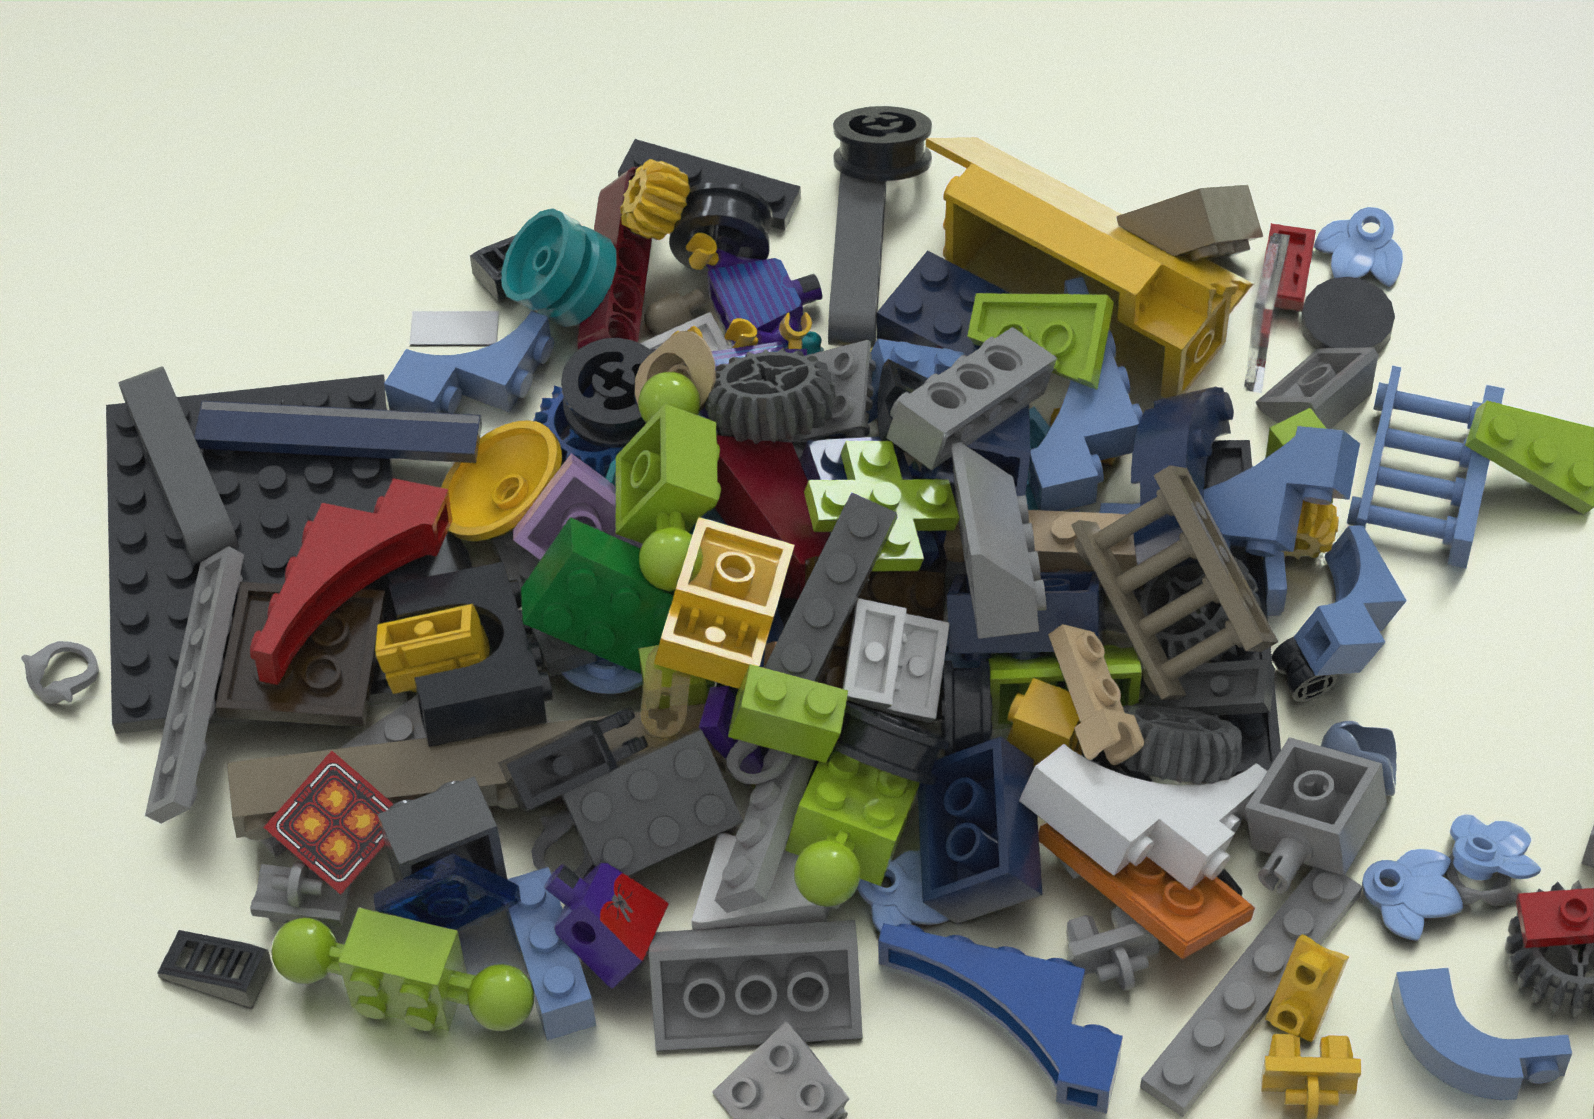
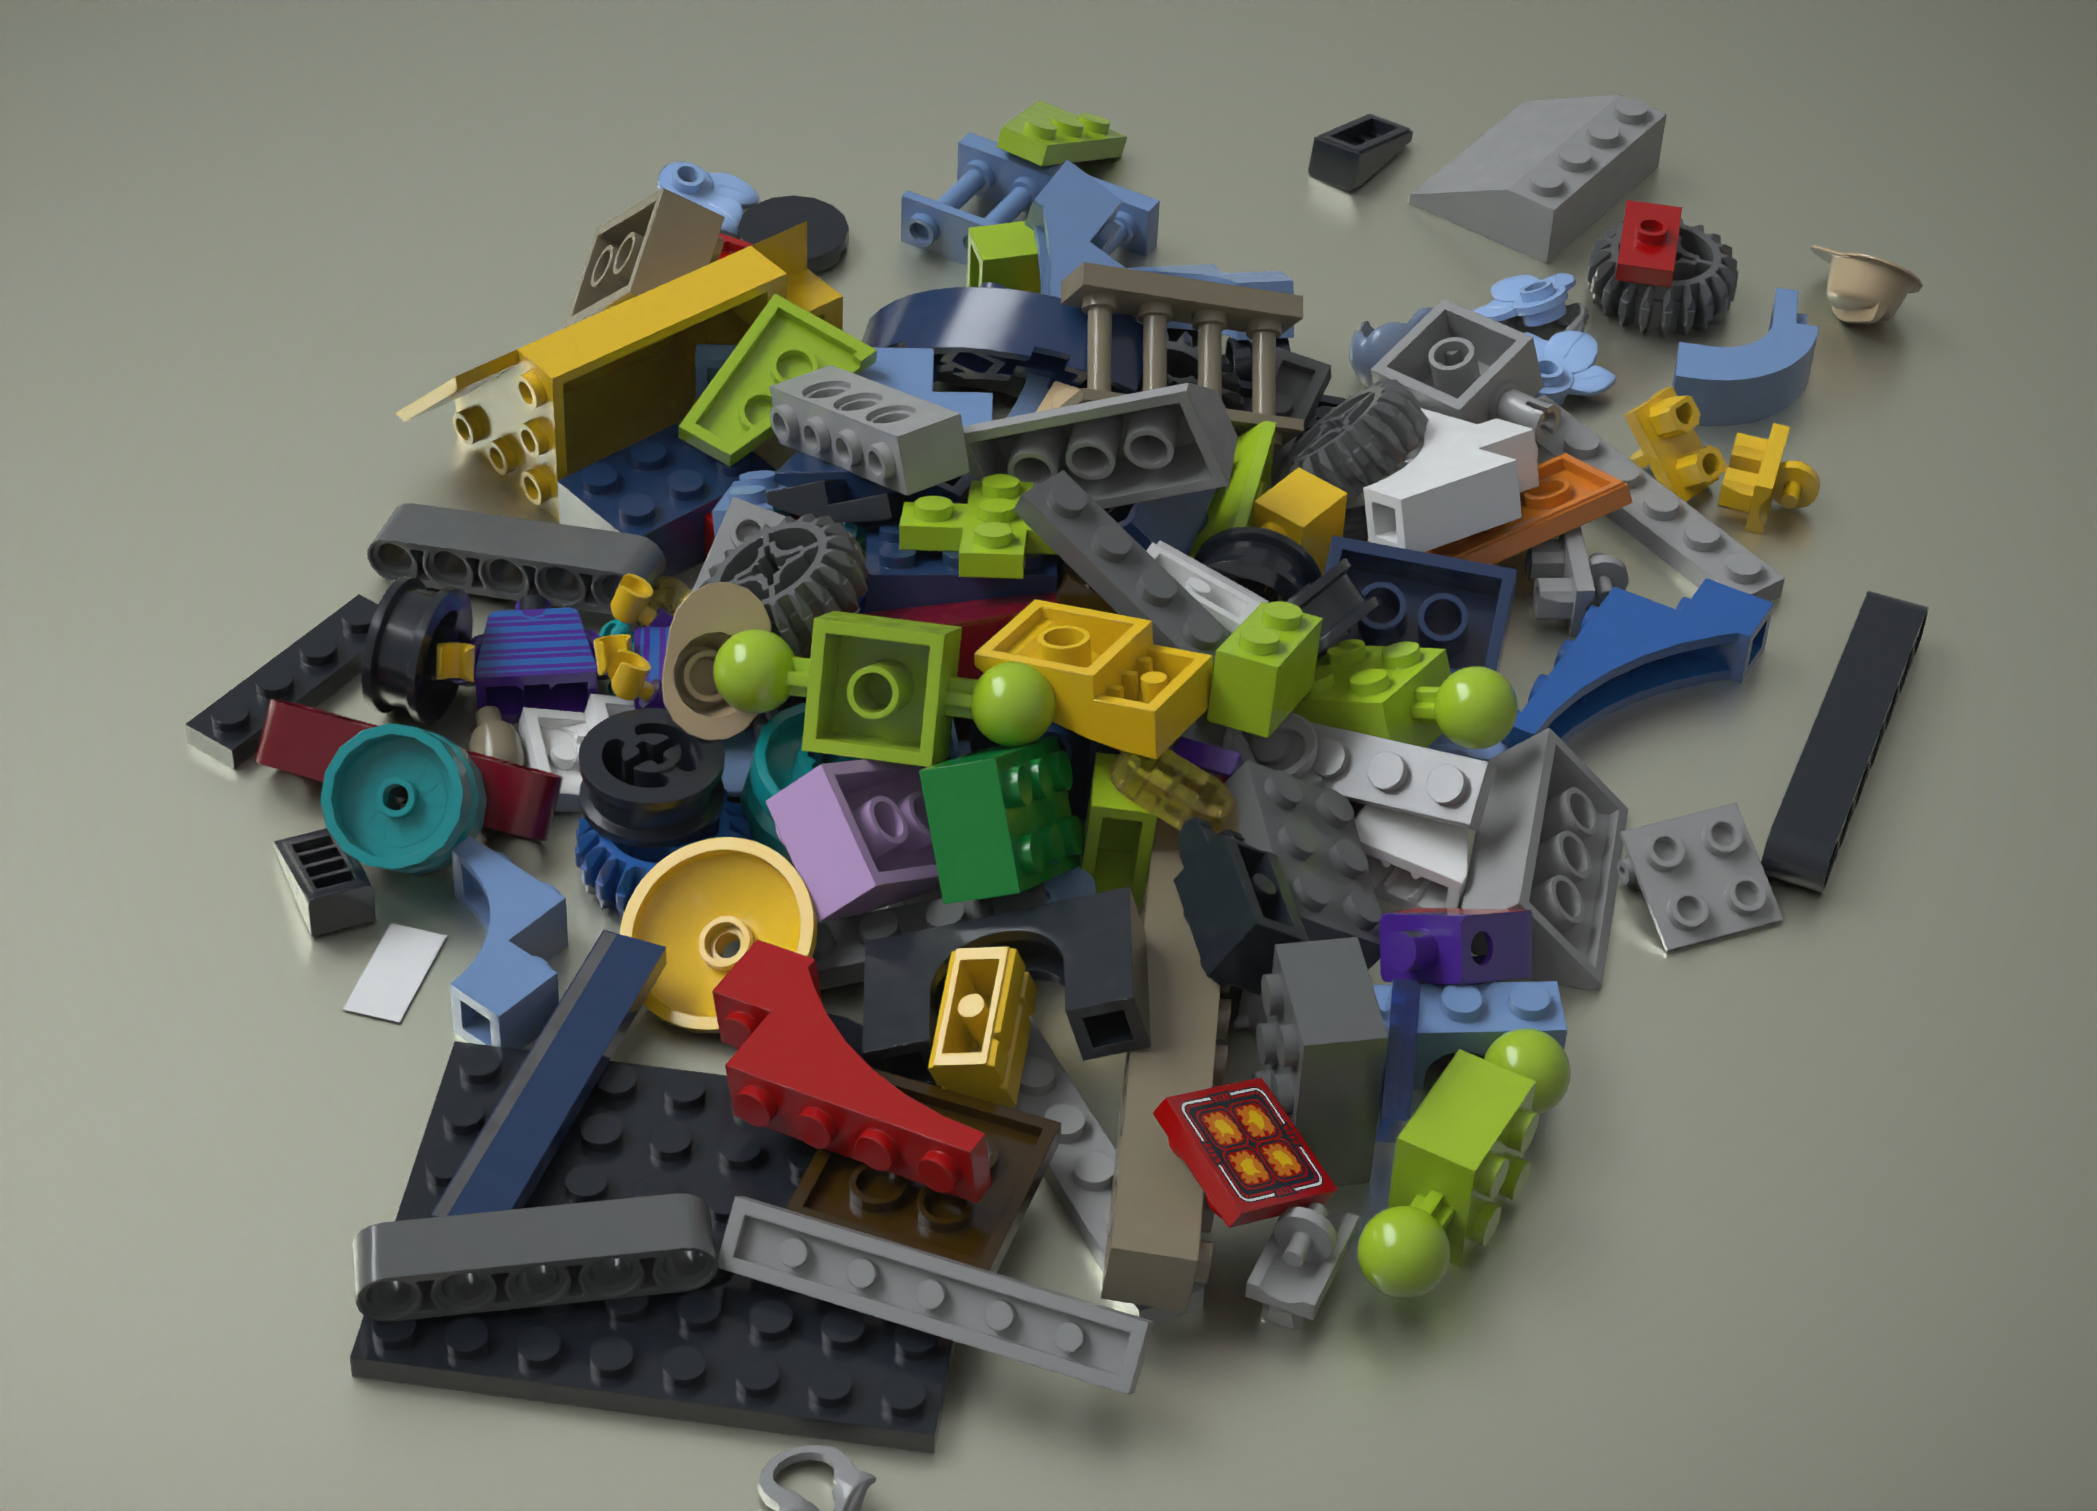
camera: 80 degrees left, 15 degrees down
black slope [157,930,273,1008] -> none
yellow gear [620,159,690,241] -> none
black wheel [833,106,932,181] -> none
tan plate [1048,624,1144,765] -> none
clear tile [1244,233,1290,393] -> none
light grey slope [1255,347,1379,429] -> none

